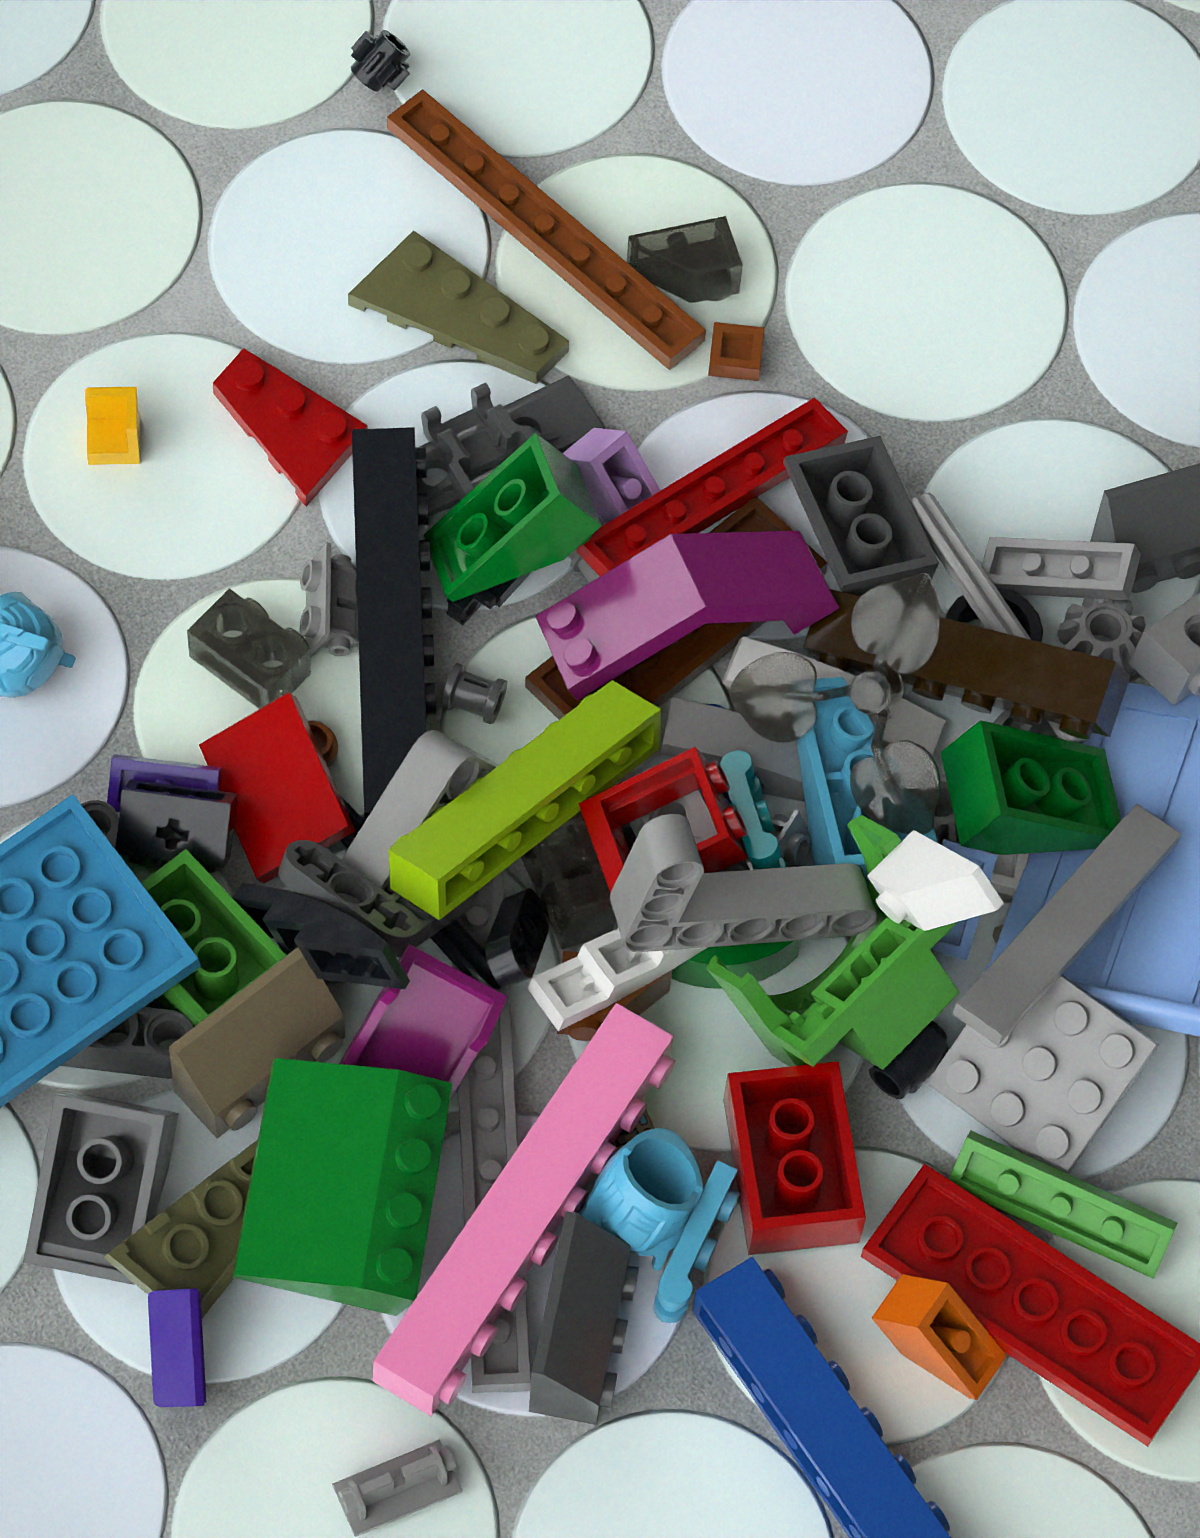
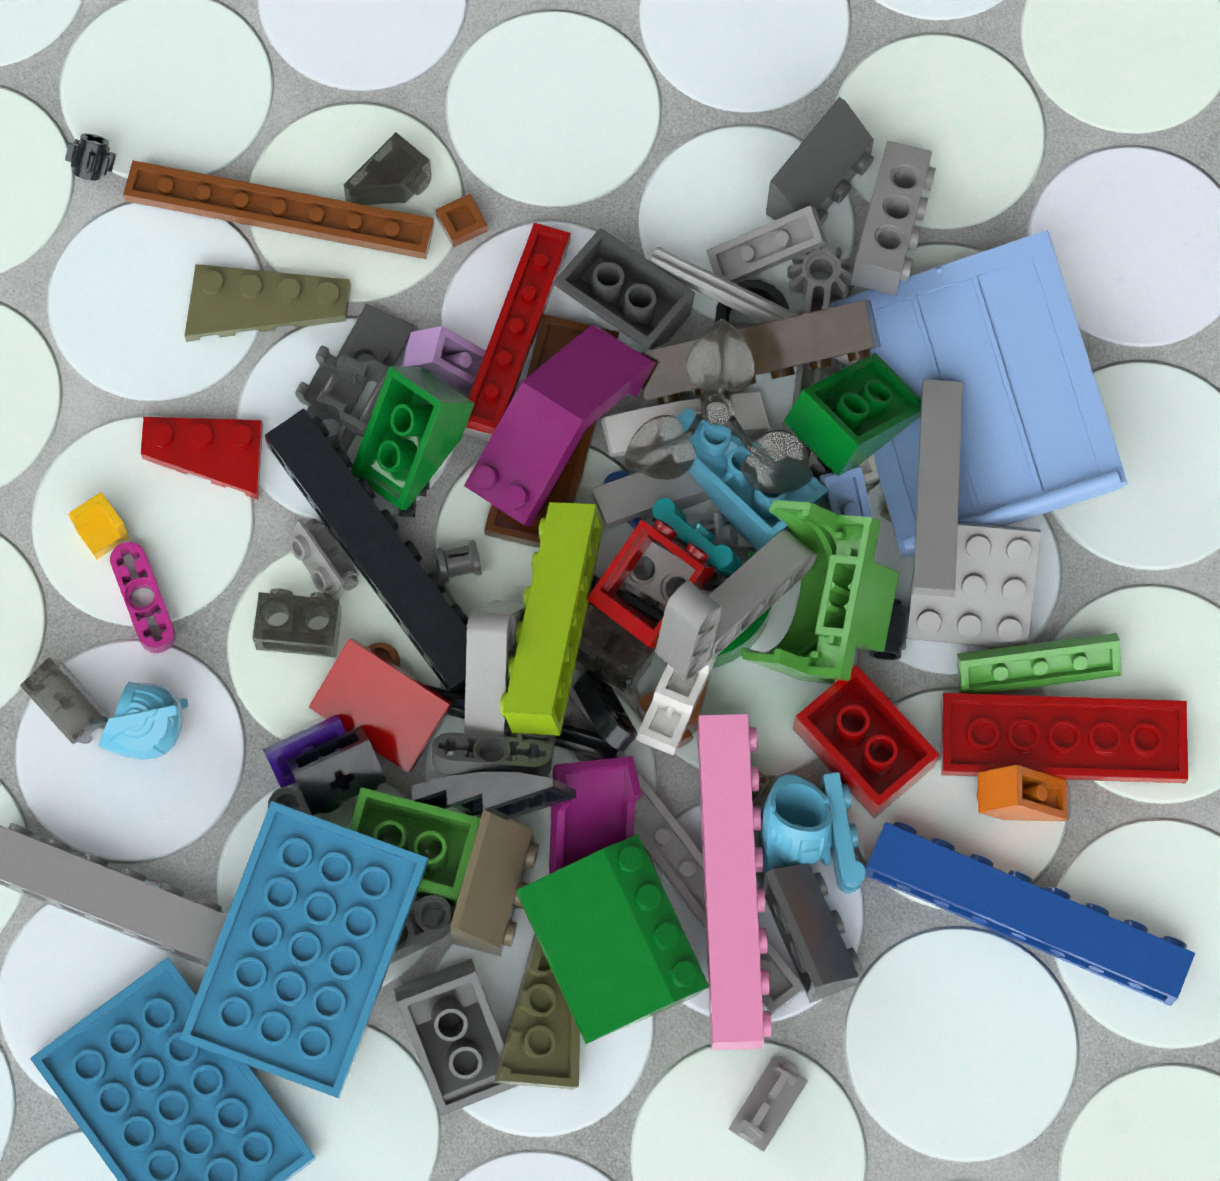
camera: 30 degrees left, 10 degrees up
dark purple slope [148,1288,207,1407] -> none
white slope [867,830,1004,931] -> none
none -> dark pink beam [110,542,175,653]

